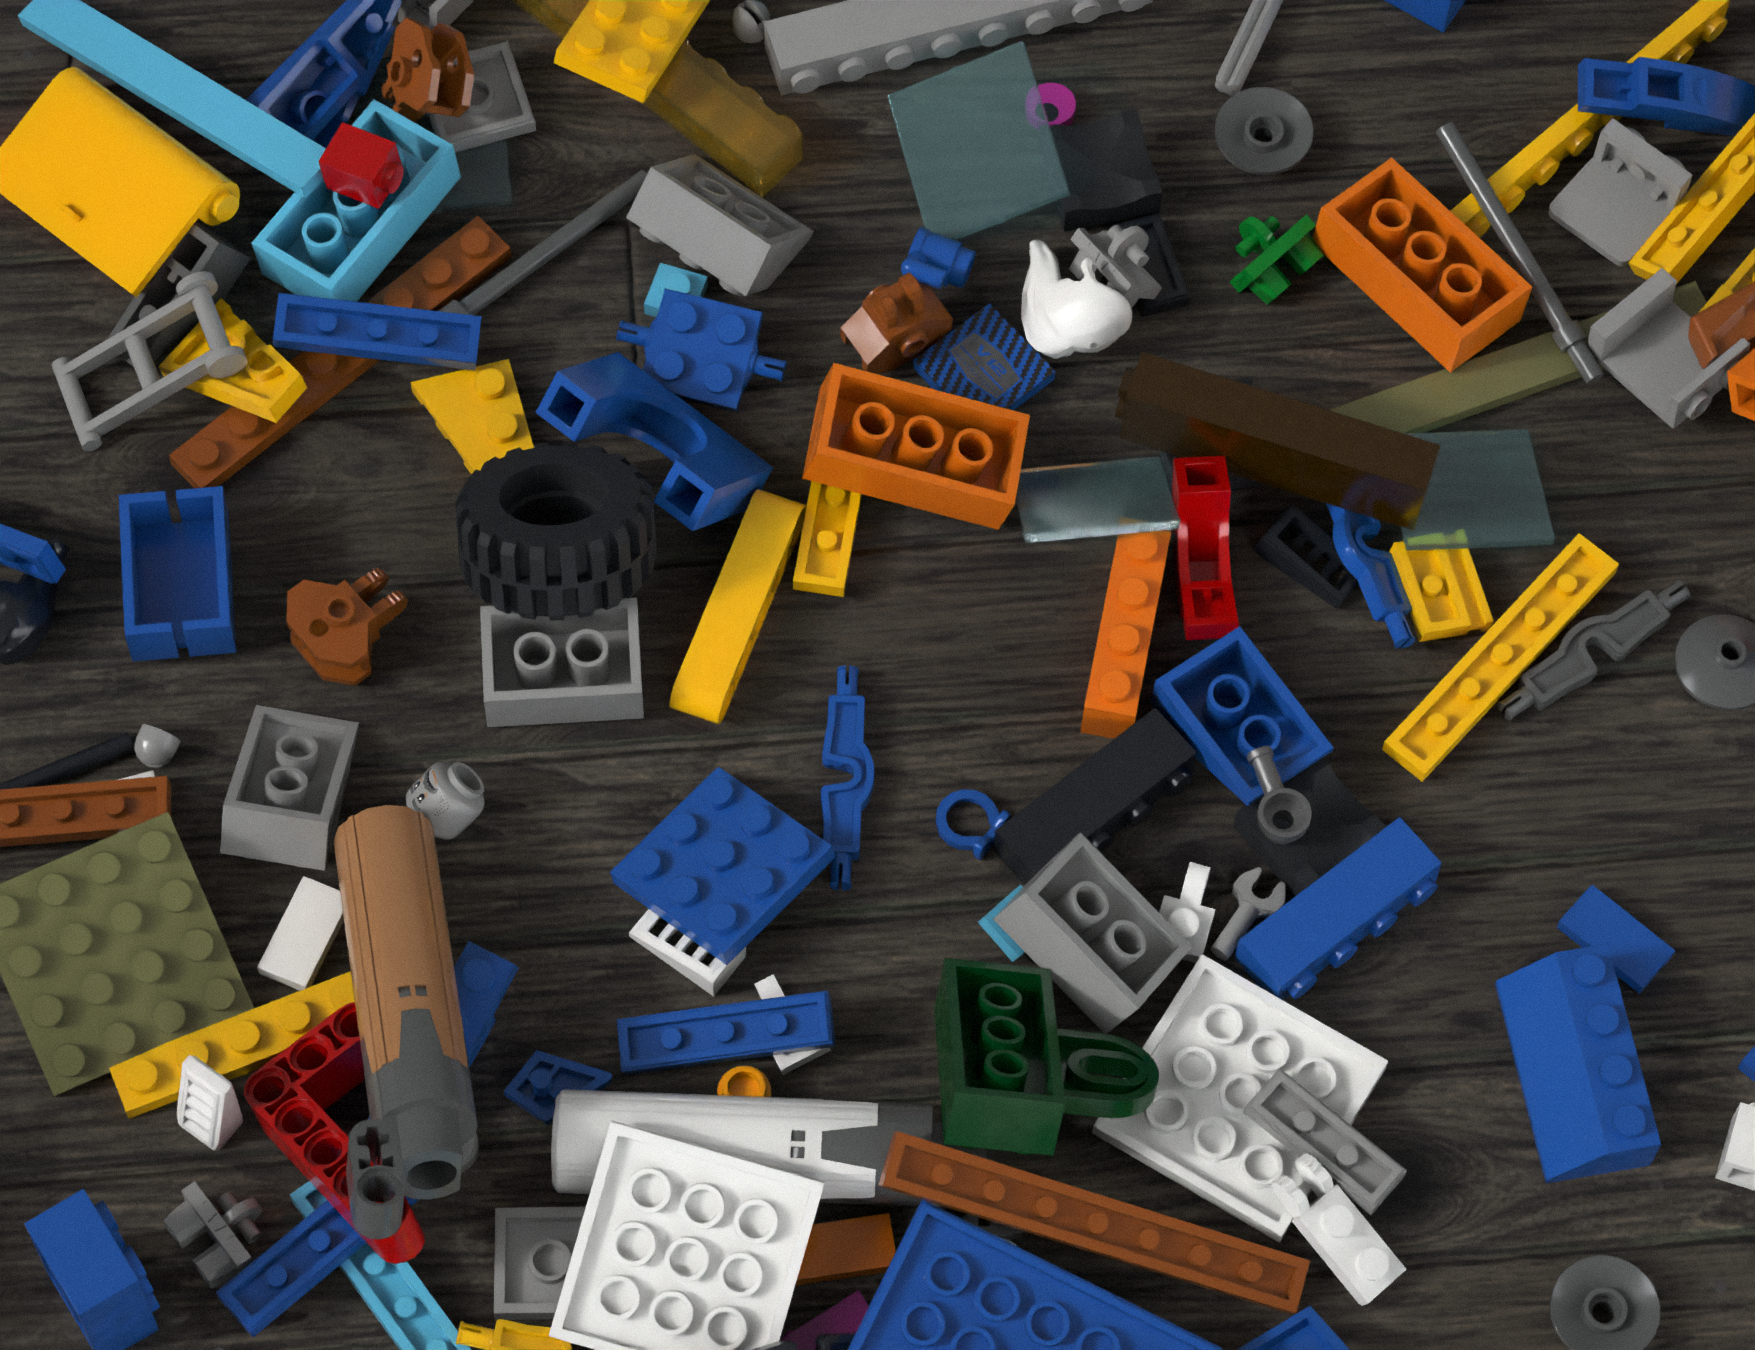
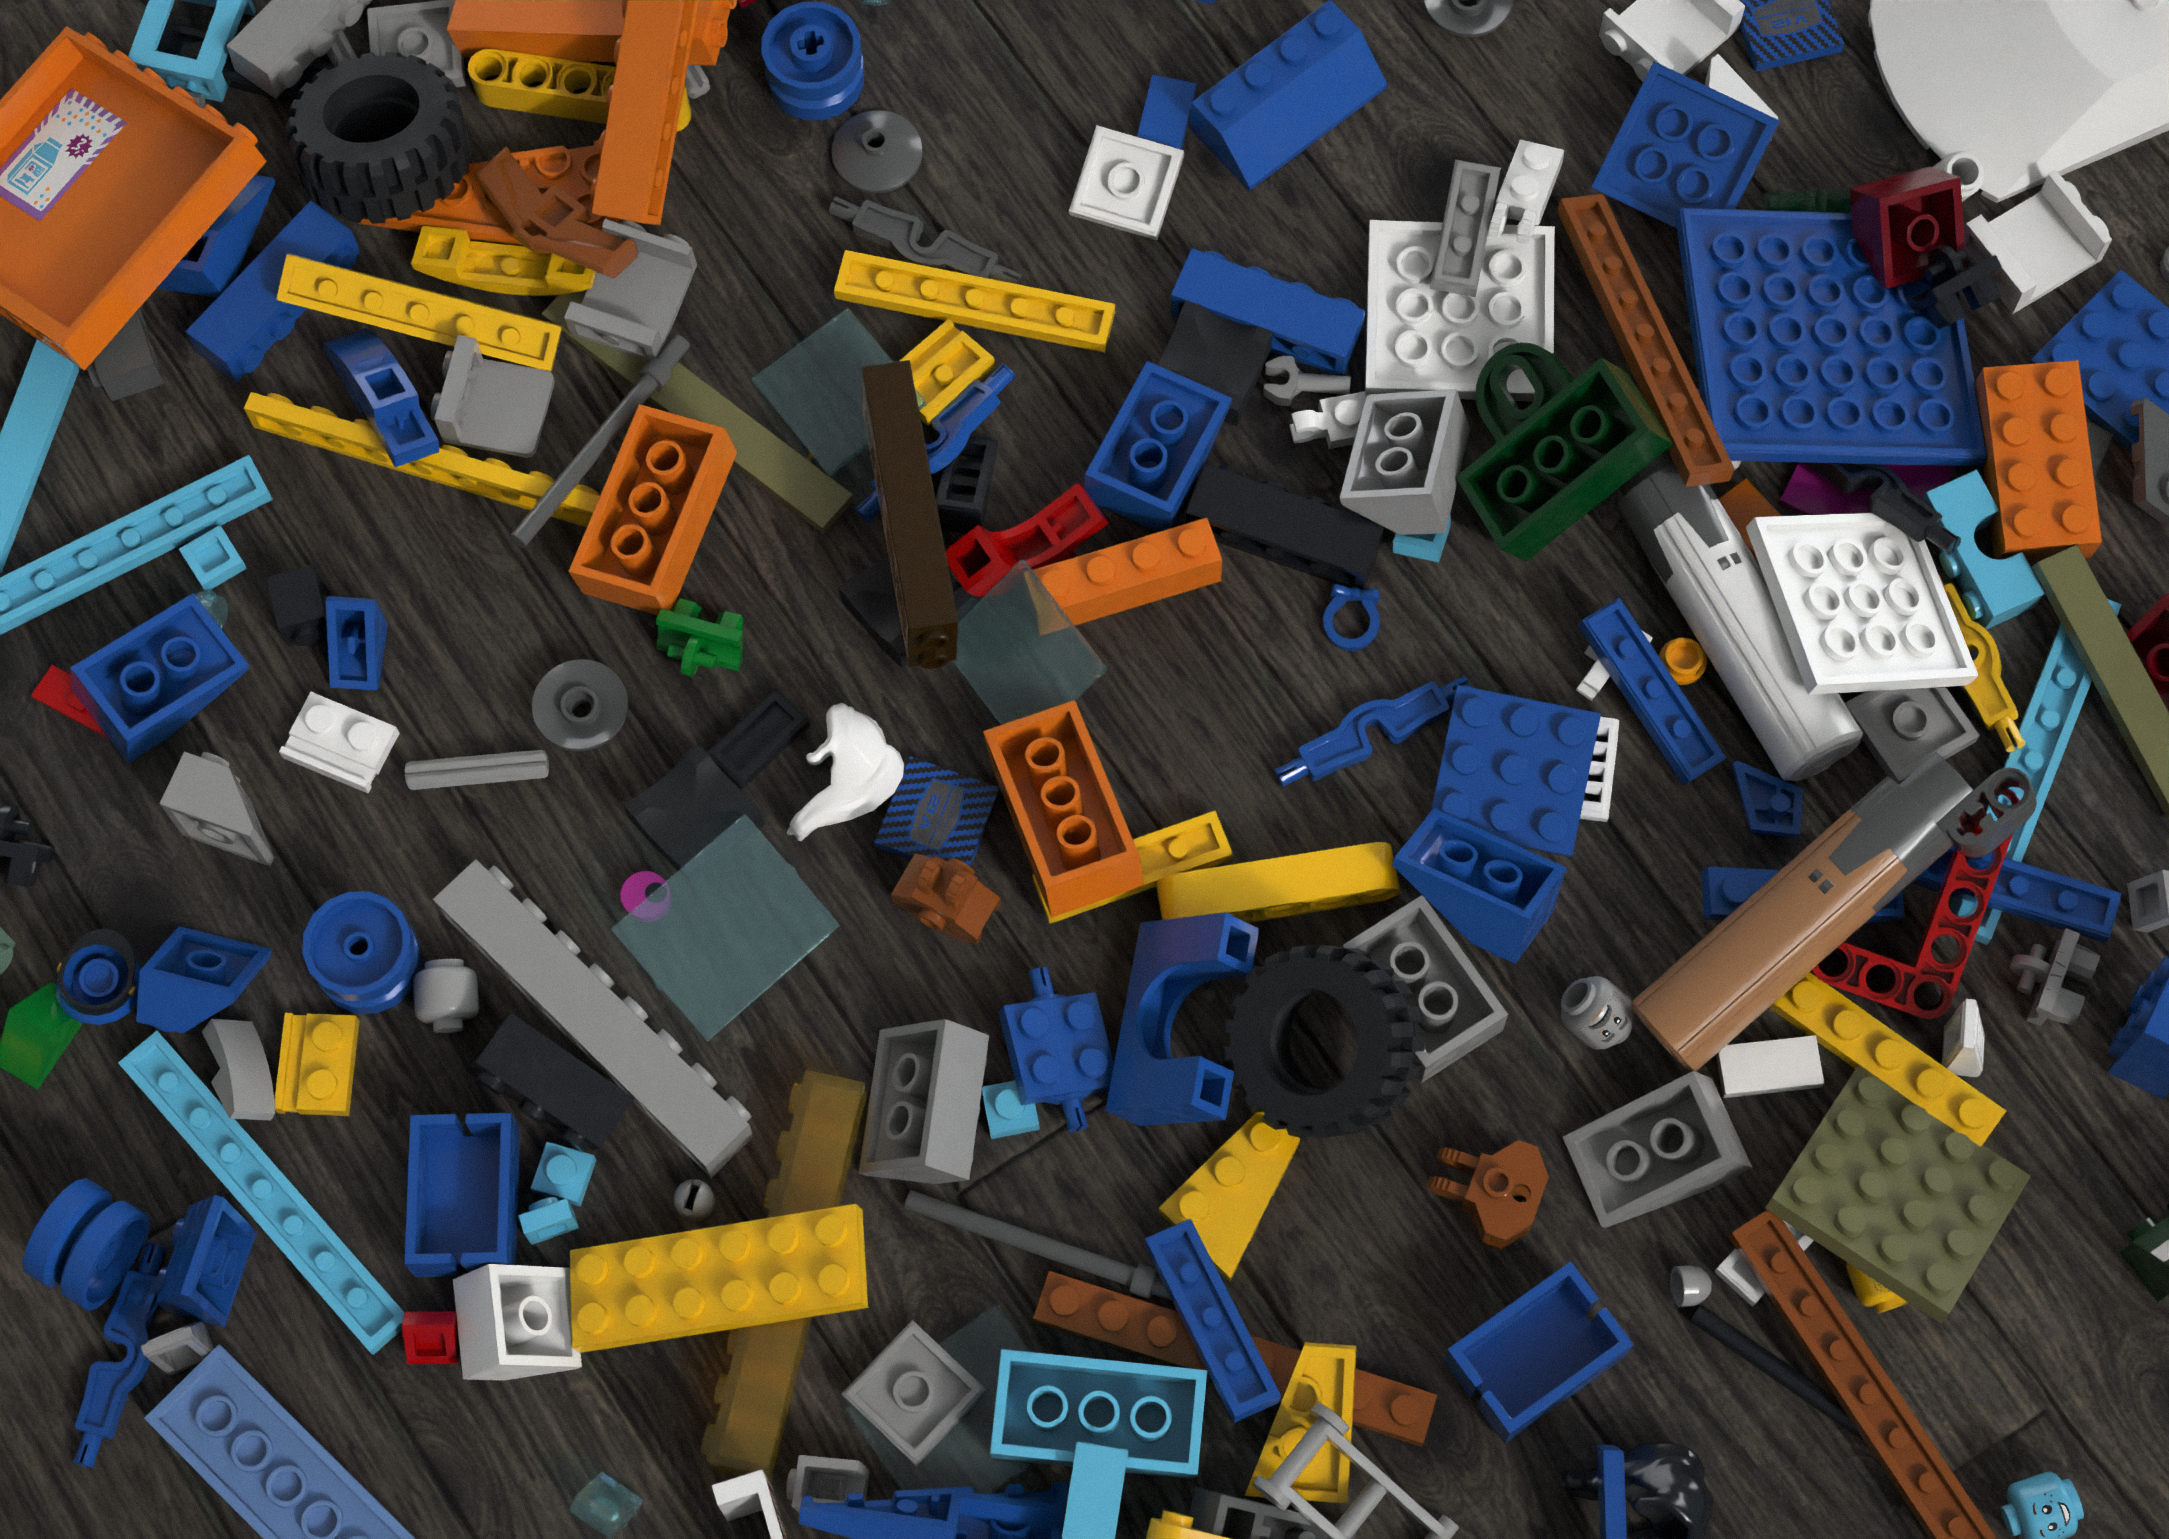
camera: 115 degrees left, 5 degrees up
red brick [318,122,404,209] -> none
dark orange hinge [381,17,474,123] -> none
blue piece [901,227,976,289] -> none
light grey hips [1069,224,1162,308] -> none
flat silver bar [1247,746,1312,845] -> none
none -> white tile [1069,125,1184,240]
none -> blue slope [1393,808,1567,964]

